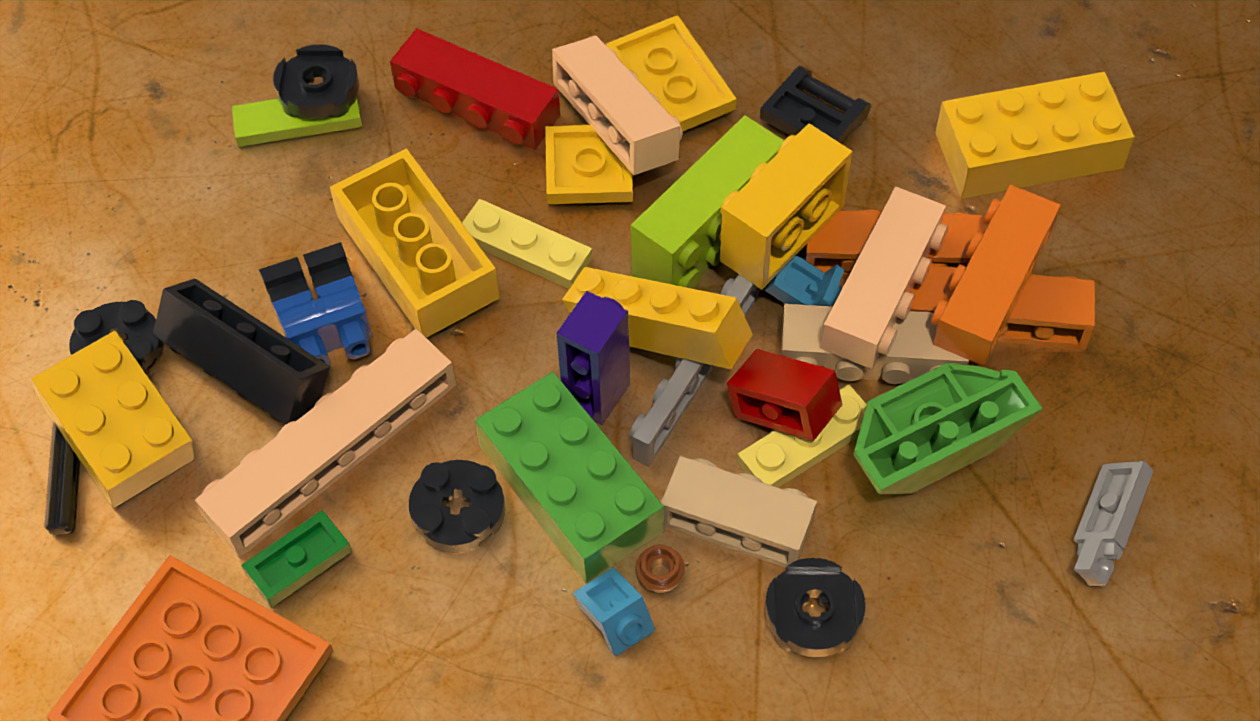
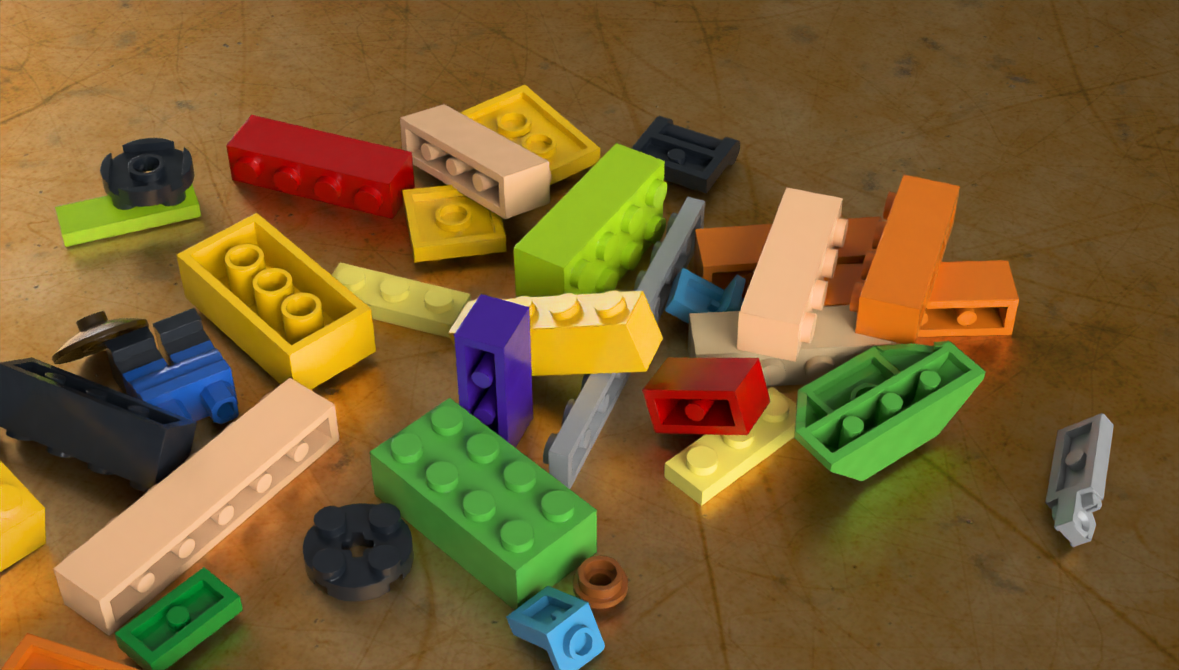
camera: 10 degrees left, 15 degrees down
tan brick [661,456,817,568] -> none
yellow brick [719,123,853,290] -> none
black plate [765,558,865,657] -> none
yellow brick [935,72,1135,199] -> none
none -> dark brown dish [52,311,149,364]

